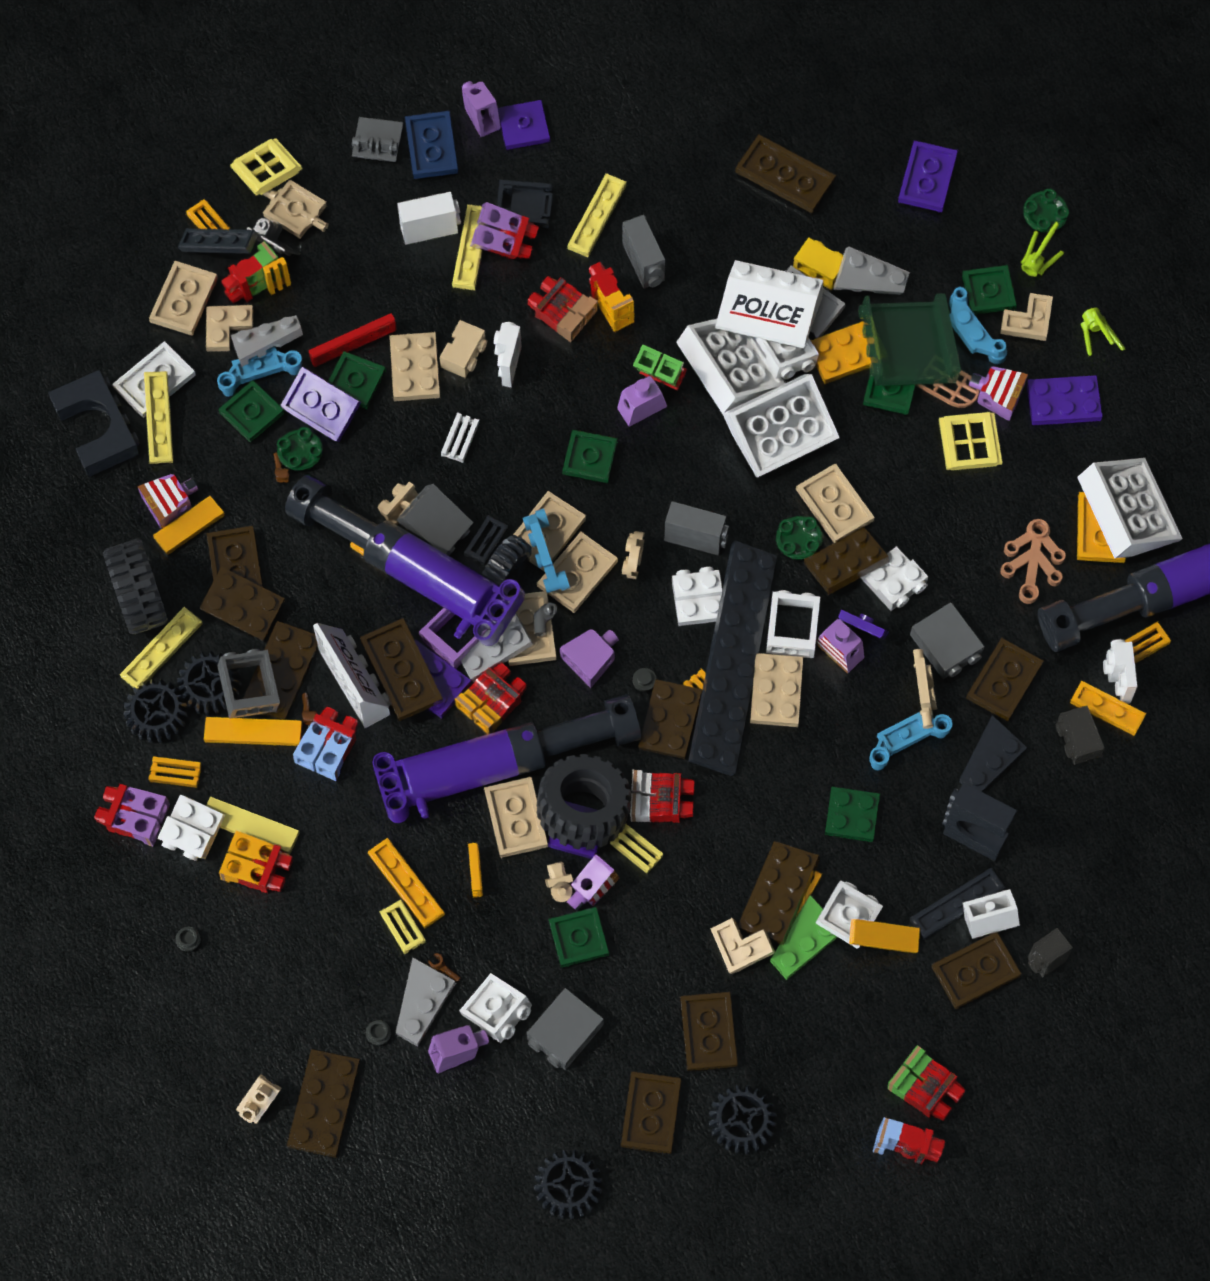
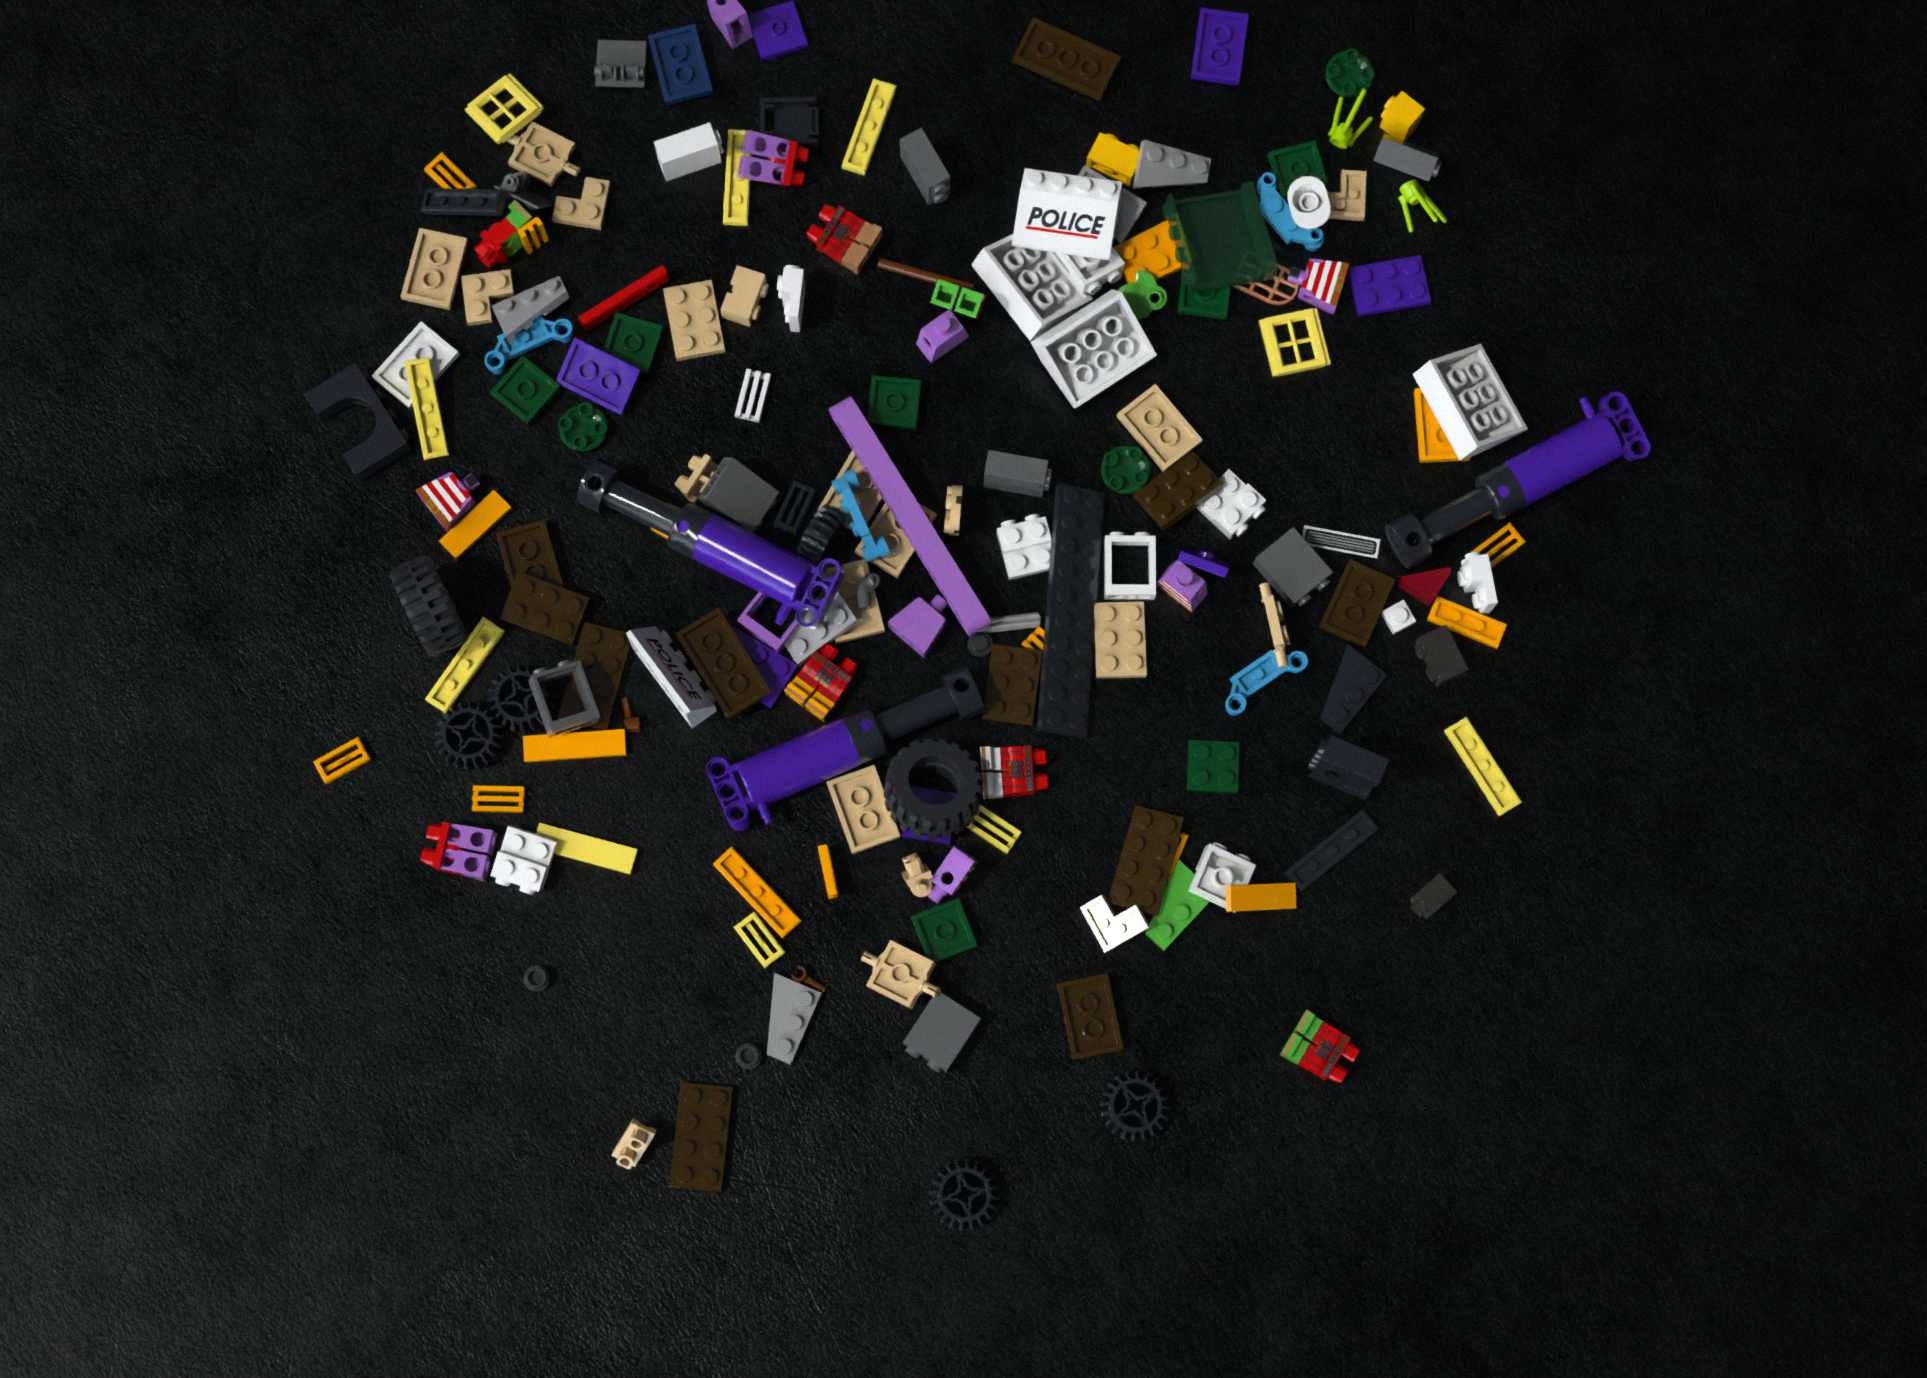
camera: 10 degrees left, 10 degrees up
light orange hips [219,831,293,893] -> none
reddish brown hand [274,452,289,482] -> none
light blue hips [293,707,358,781] -> none
medium lavender torso [428,1025,489,1074] -> none
white plate [460,973,532,1043] -> none
hips [589,262,634,332] -> none
dark brown plate [621,1072,681,1154] -> none
hips [873,1117,945,1164] -> none
dark brown plate [931,932,1021,1009] -> none
white brick [963,889,1019,939] -> none
nougat plant [1001,519,1066,604] -> none
none -> light orange tile [313,737,371,785]
none -> tan plate [552,177,611,230]
none -> medium lavender beam [829,396,992,636]
none -> tan plate [861,940,940,1009]
none -> reddish brown bar [877,258,974,290]
none -> light grey axle [979,612,1041,633]
none -> bright green plate [1118,271,1167,320]
none -> white piece [1288,176,1331,229]
none -> sticker [1302,525,1380,558]
none -> dark grey brick [1373,133,1442,181]
none -> yellow brick [1380,91,1425,141]
none -> white plate [1381,600,1416,635]
none -> dark red slope [1398,567,1451,606]
none -> light yellow tile [1444,717,1522,816]

